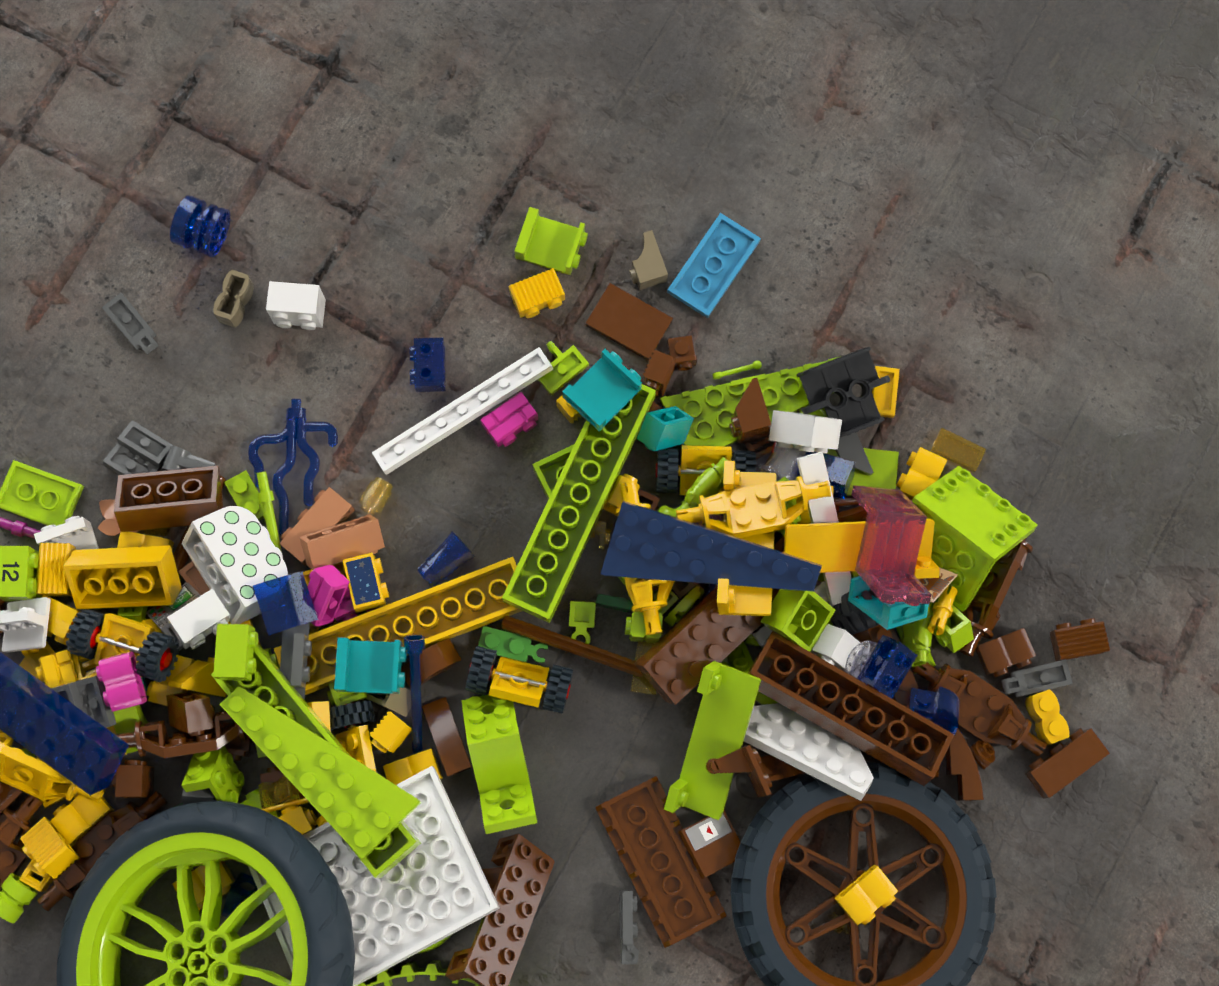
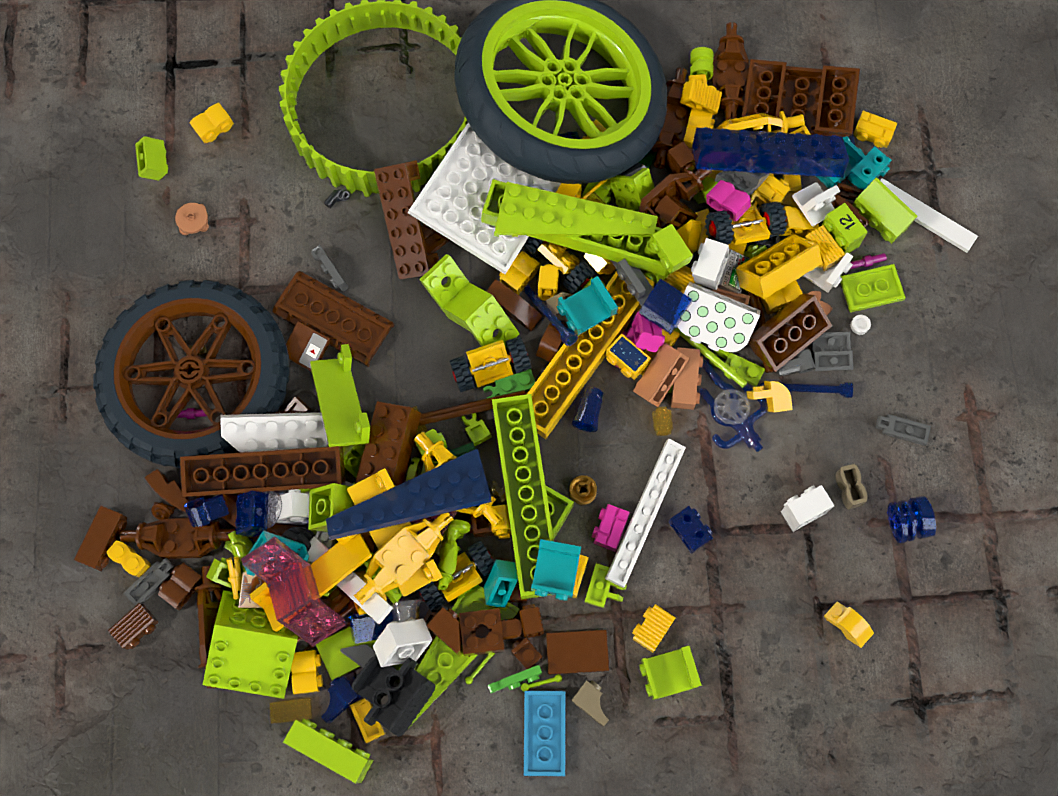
camera: 155 degrees right, 5 degrees down
reddish brown plate [706,745,772,797] -> none
yellow brick [834,865,898,925] -> none
none -> magenta bar [177,408,211,419]
none -> lime brick [283,718,374,783]
none -> clear blue arch [321,677,361,724]
none -> reddish brown brick [459,608,523,656]
none -> bright green plate [488,665,542,693]
none -> lime hinge [521,674,562,692]
none -> pearl gold wheel [569,475,597,505]
none -> clear wheel [714,389,750,424]
none -> yellow brick [747,381,792,412]
none -> clear blue piece [759,382,853,398]
none -> yellow brick [824,602,874,648]
none -> white tile [850,315,871,335]

